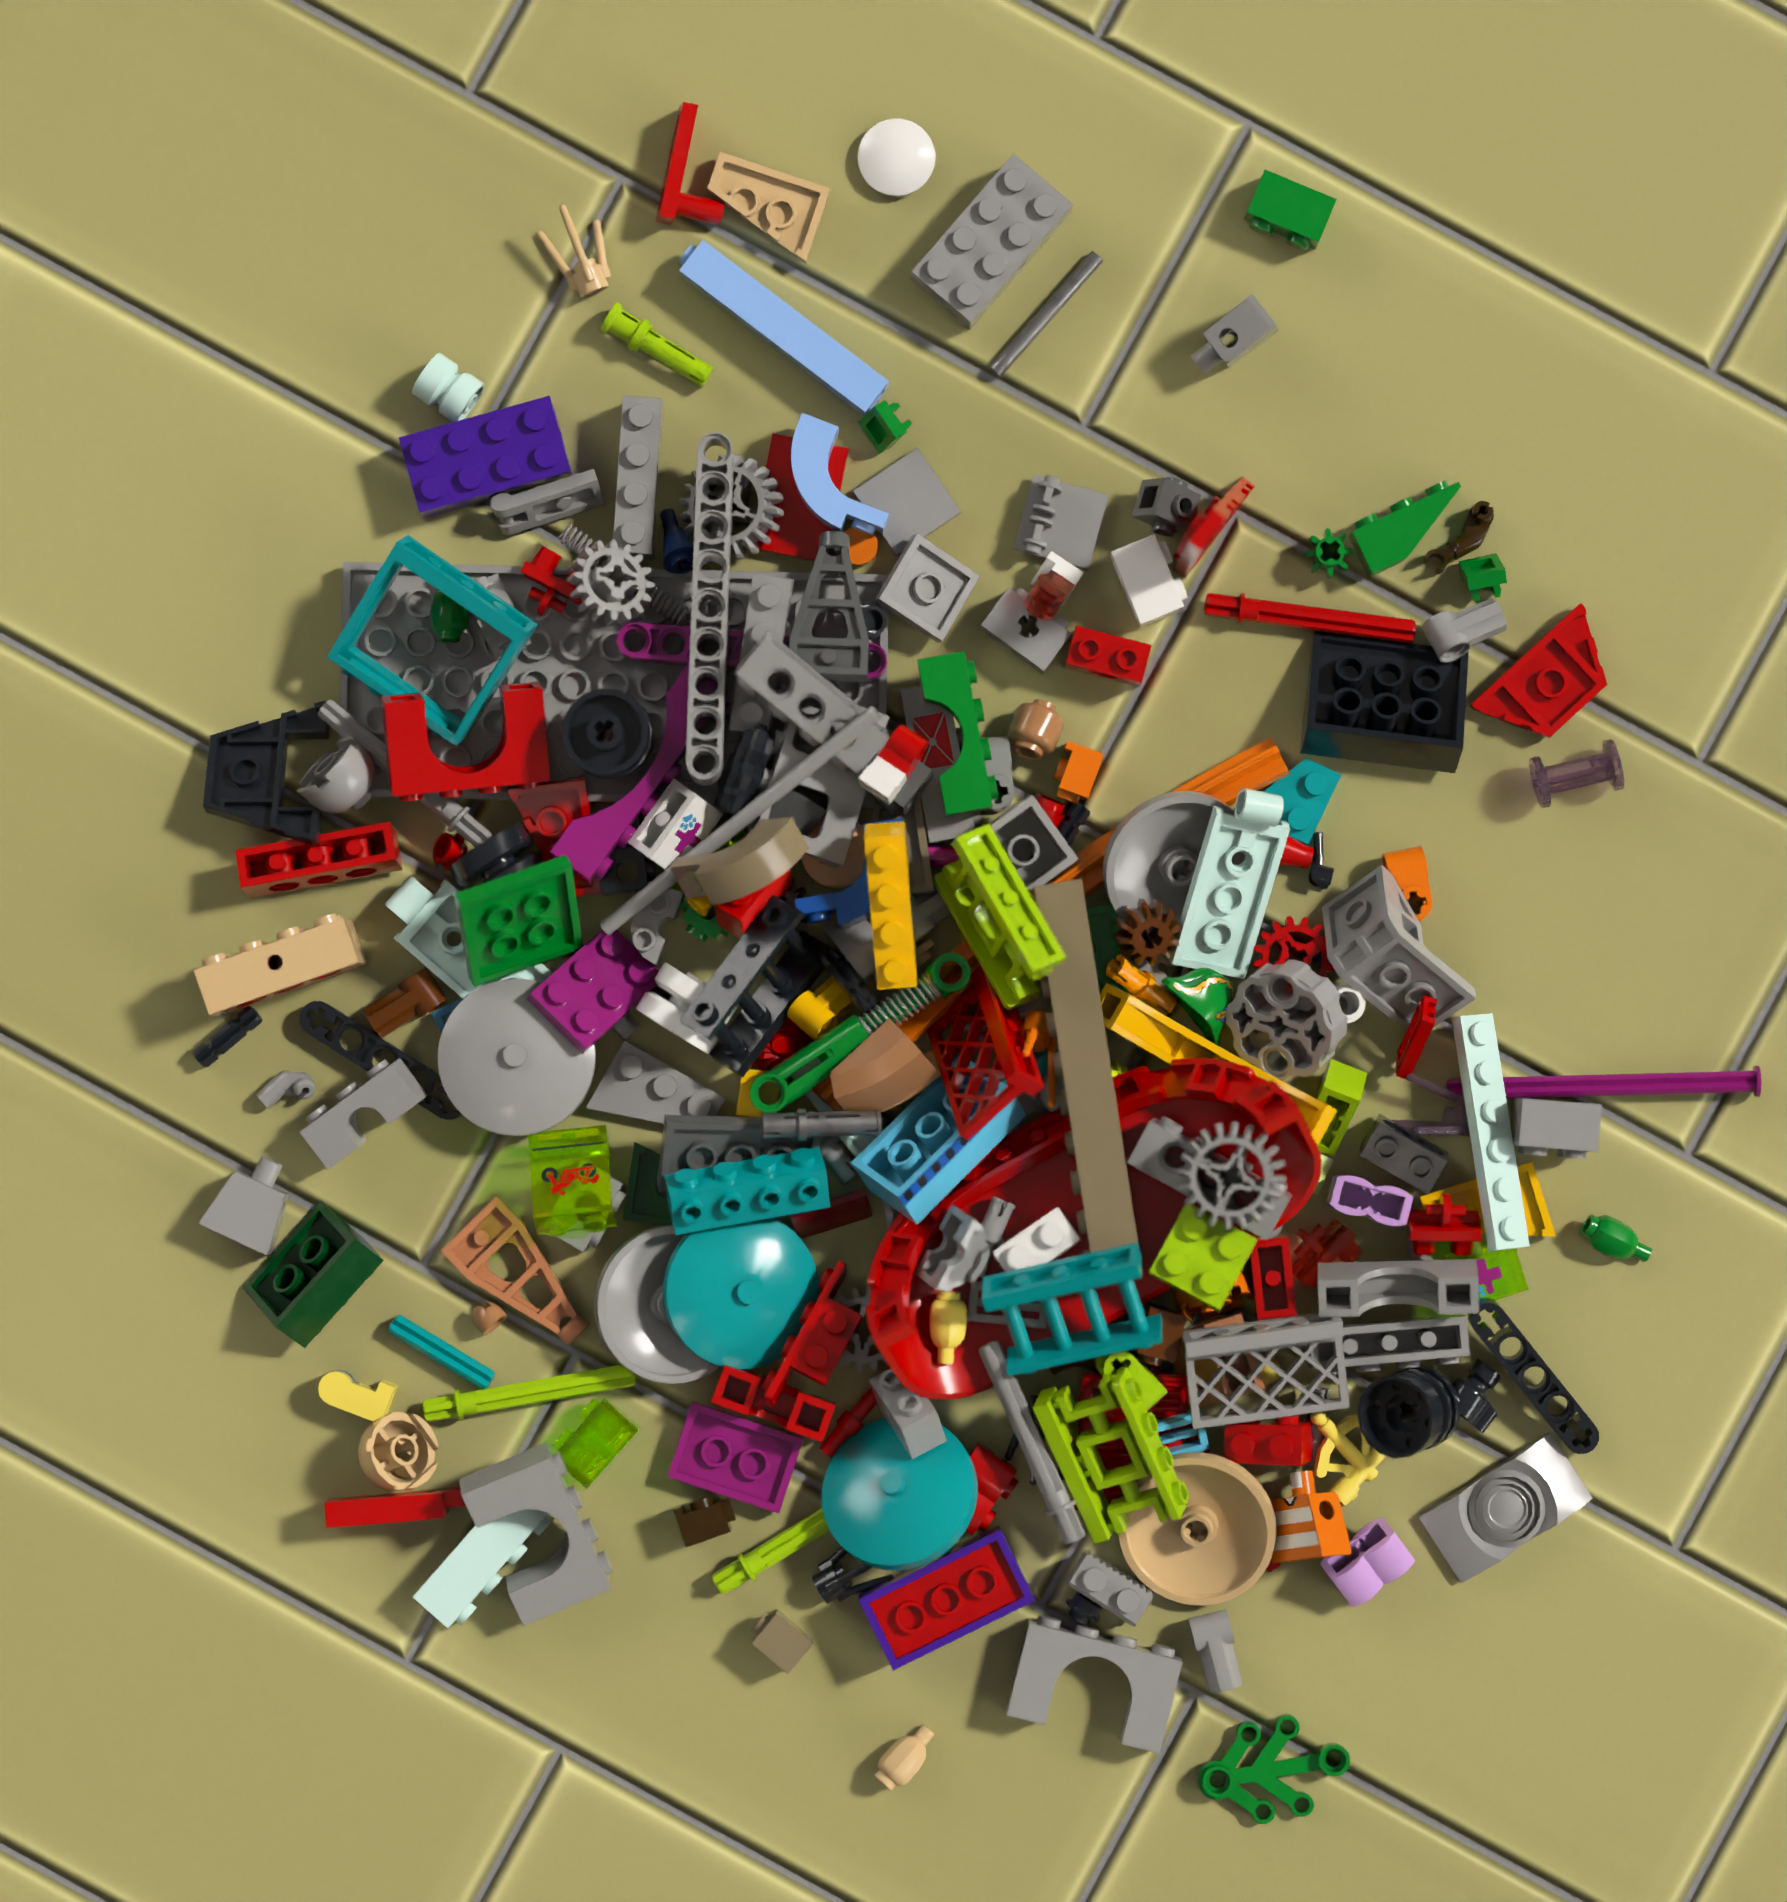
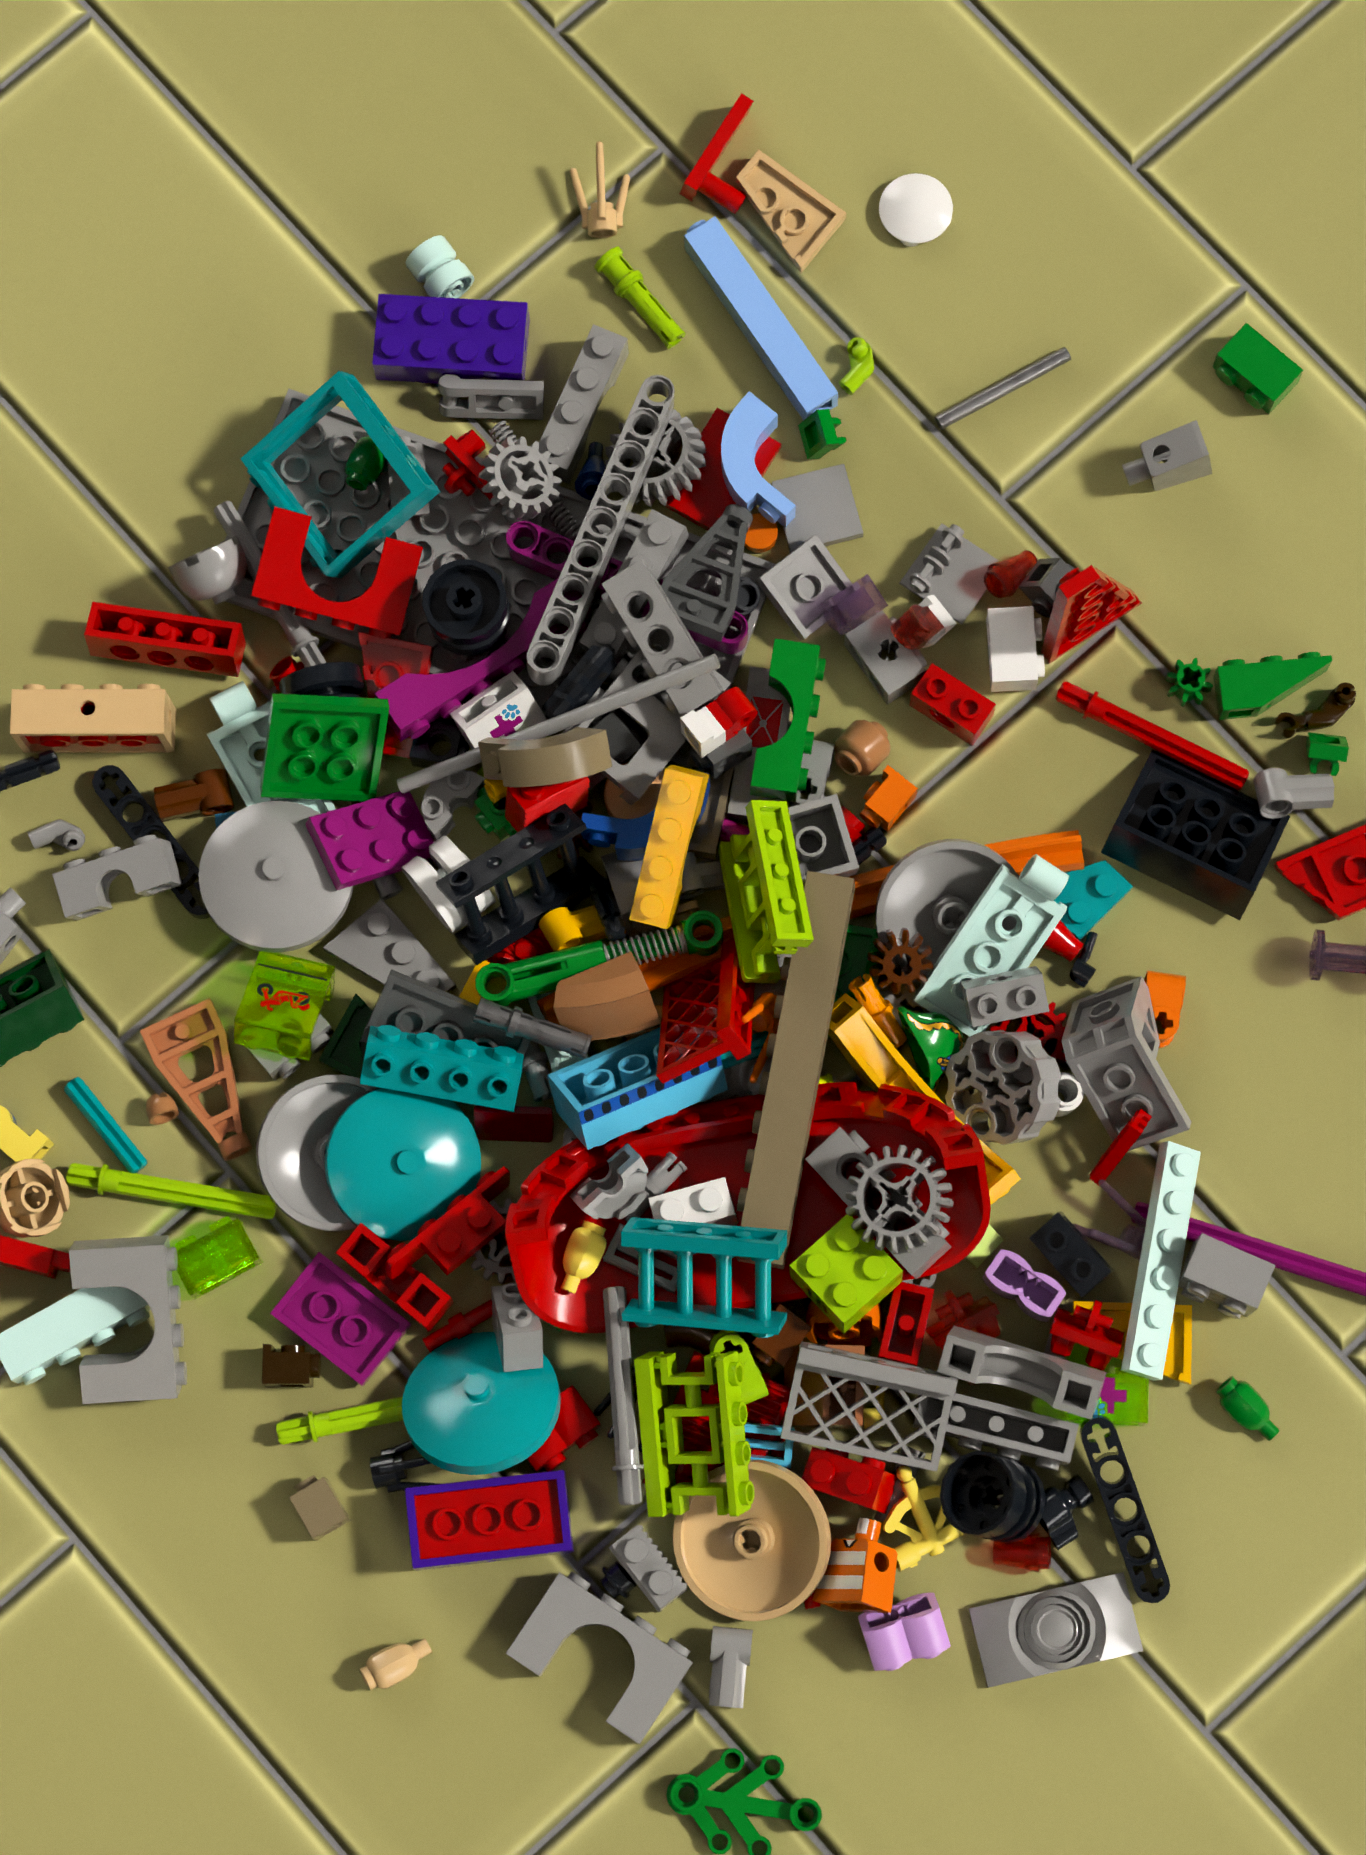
camera: 25 degrees right, 10 degrees down
black wing [203,701,330,846] -> none
light grey brick [911,153,1073,330] -> none
lime arch [1314,1059,1367,1157] -> none
none -> clear purple brick [820,574,888,636]
none -> lime arm [839,337,875,395]
none -> light grey brick [960,966,1049,1027]
none -> clear red cone [984,550,1038,598]
none -> clear red cone [993,1533,1051,1573]

